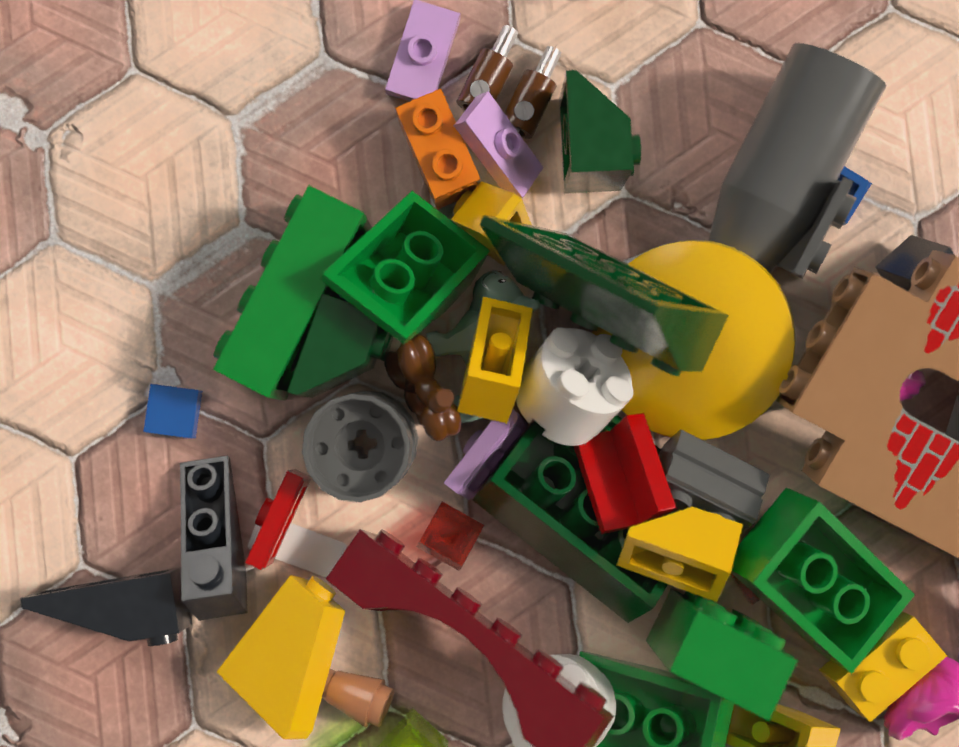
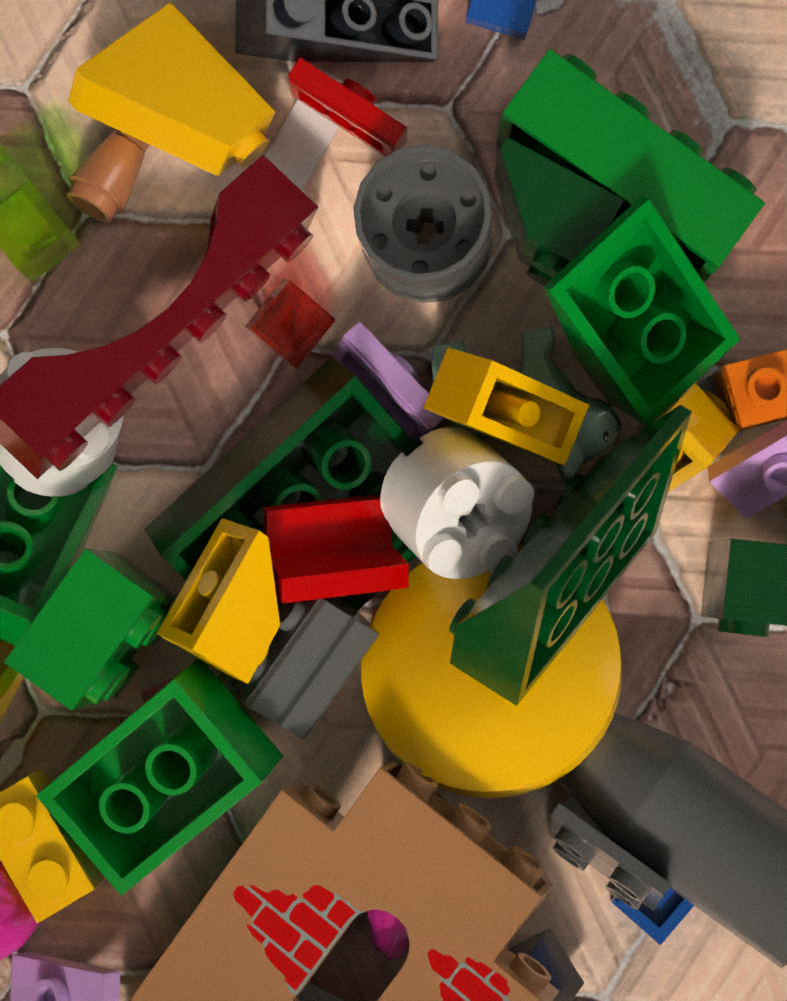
camera: 100 degrees right, 0 degrees up
reddish brown piece [384,335,462,441] -> none

